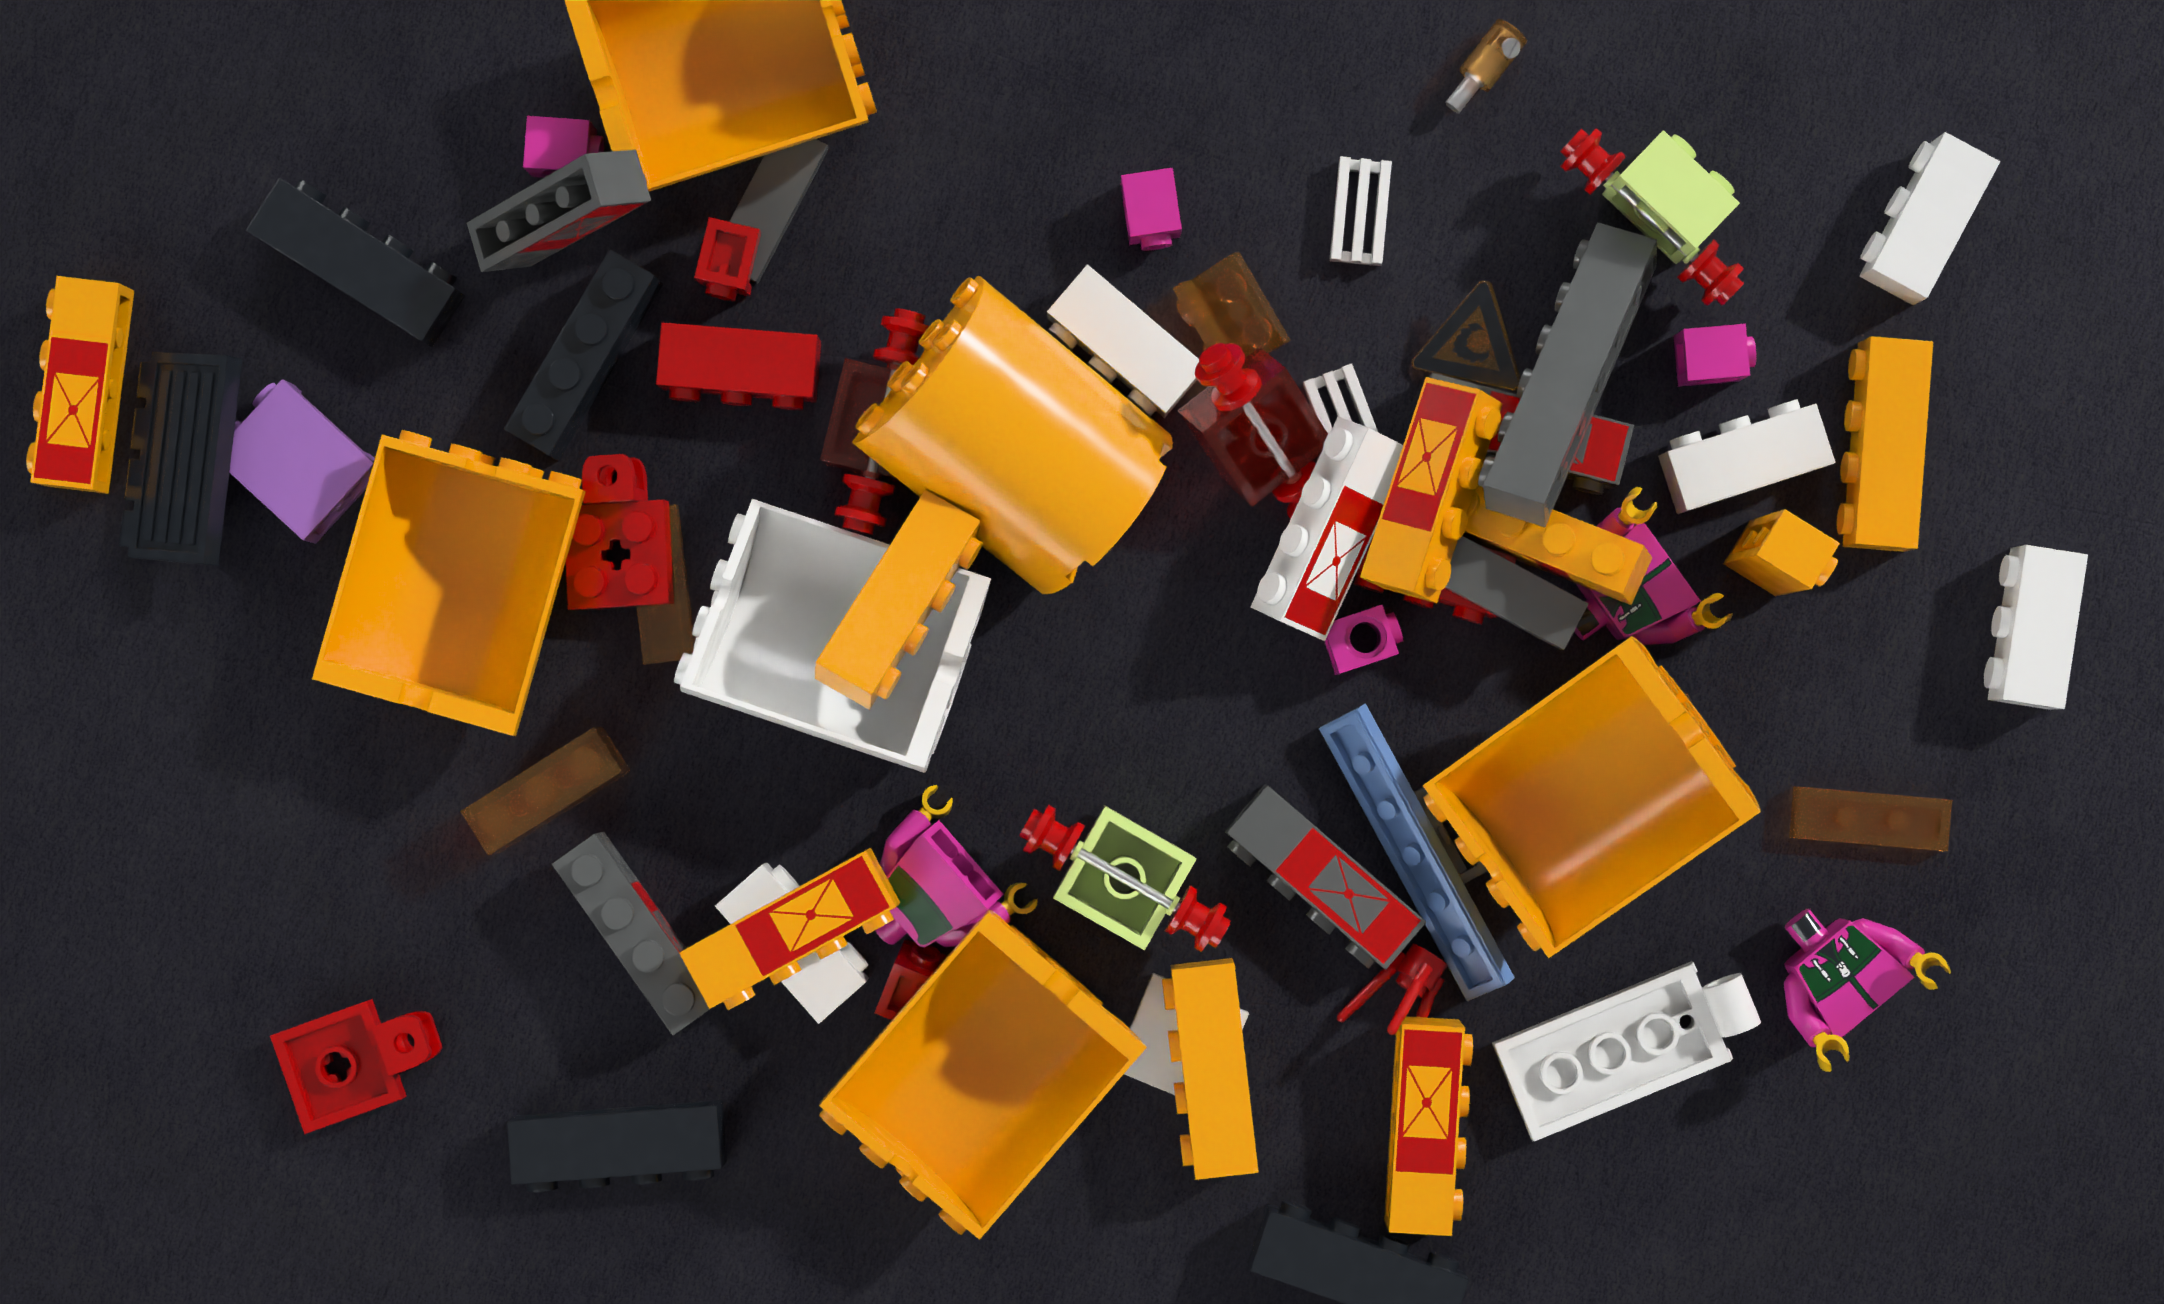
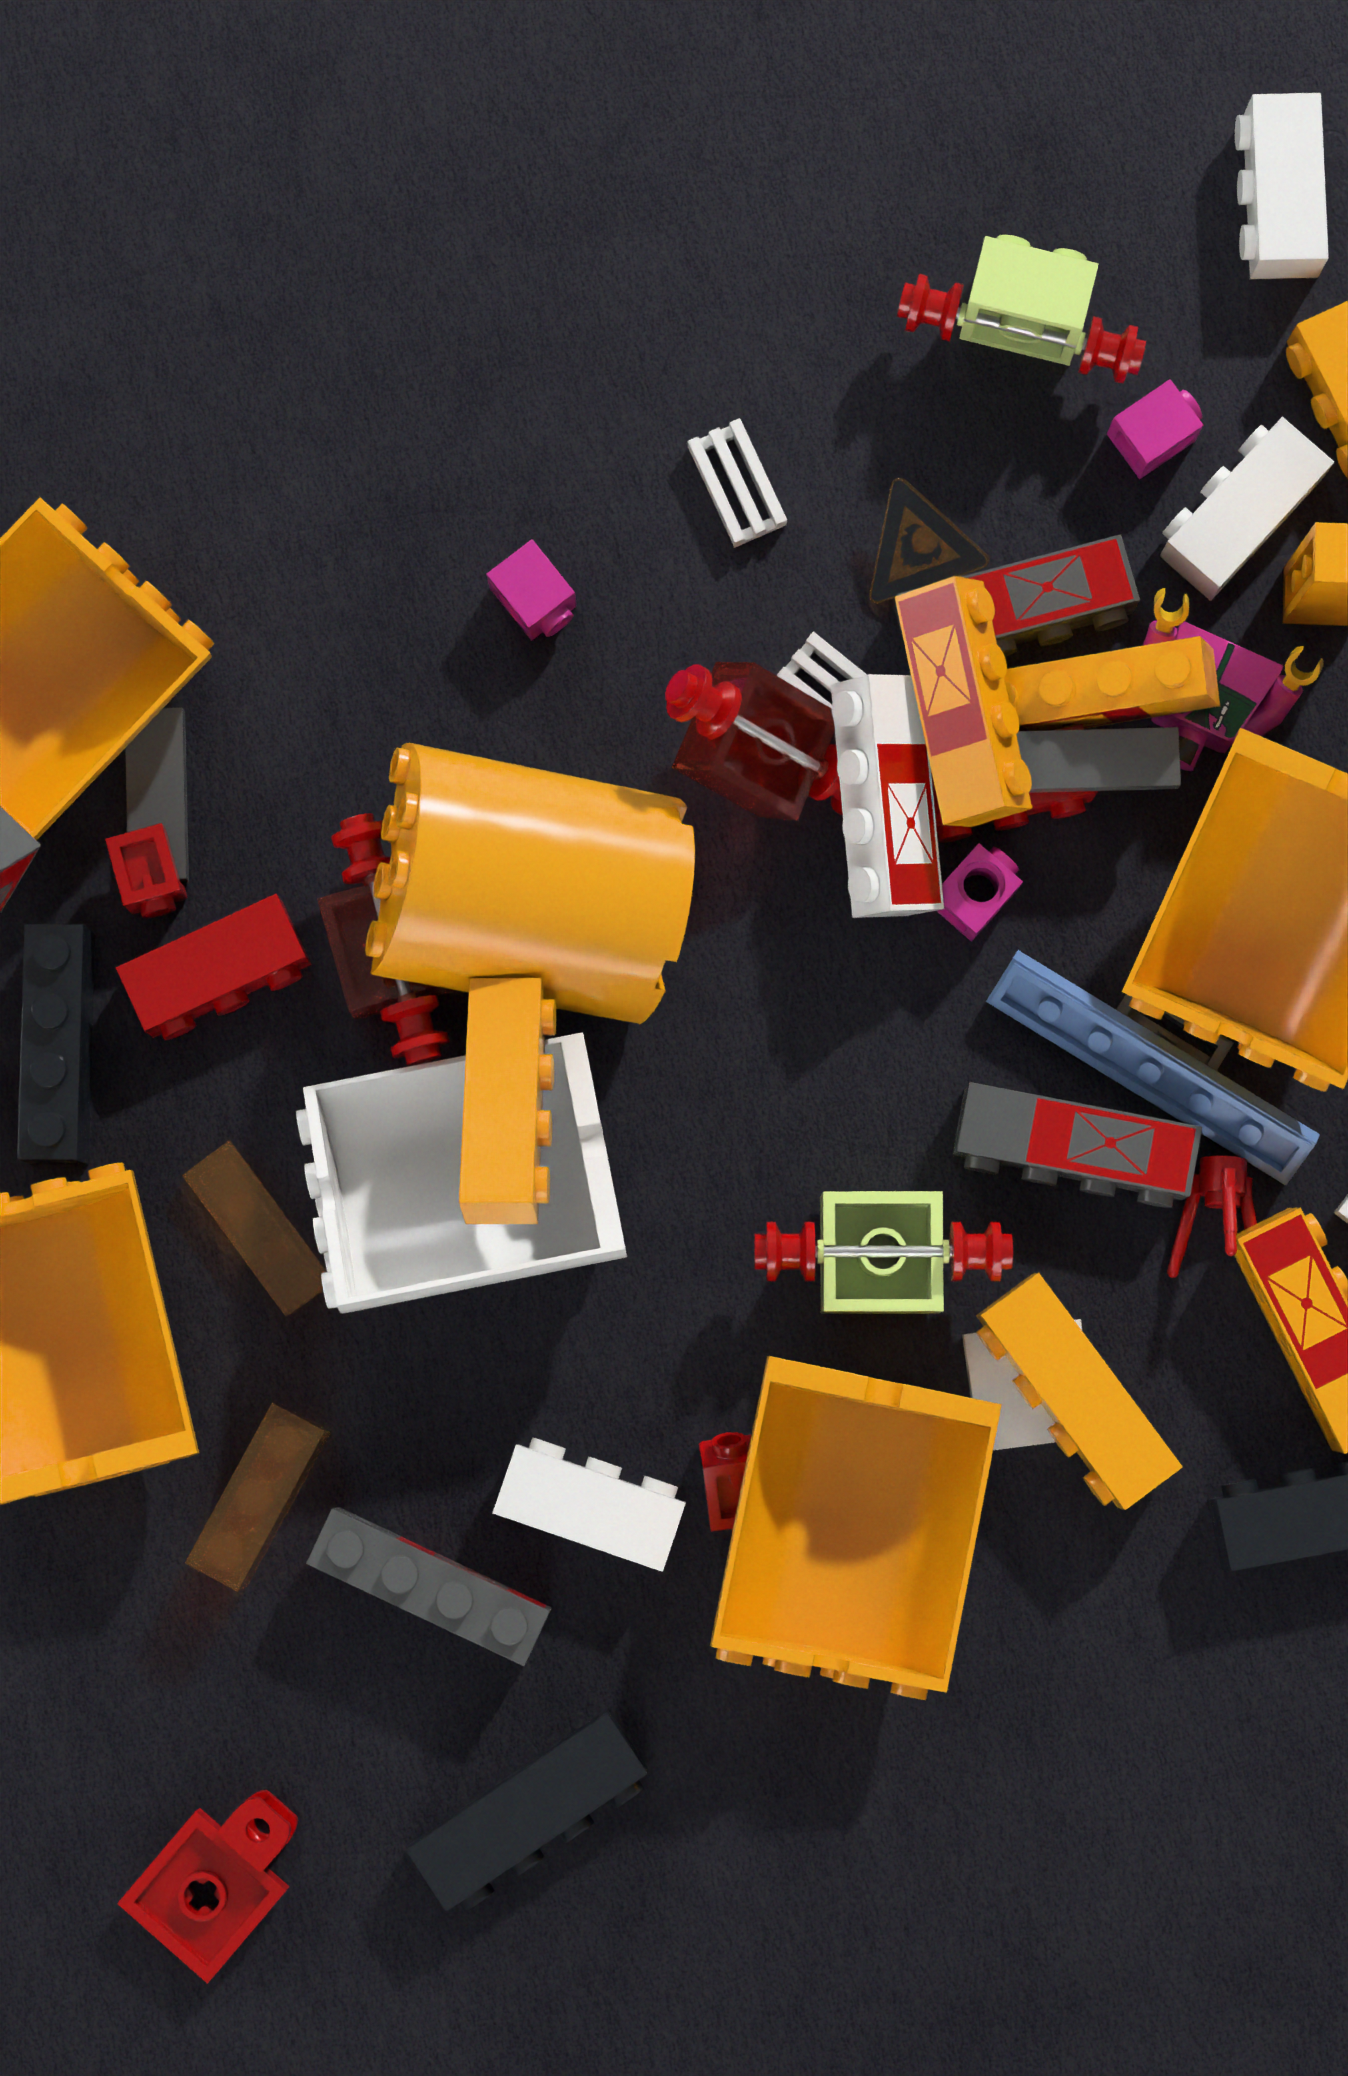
camera: 25 degrees left, 5 degrees down
red plate [566,454,674,610] -> none
light orange brick [679,847,901,1010] -> none
dark pink torso [875,785,1038,948] -> none
white brick [1047,264,1199,418] -> none
clear orange bracket [1173,252,1291,369] -> none
clear orange piece [1445,19,1527,113] -> none
dark grey brick [1478,222,1657,528] -> none

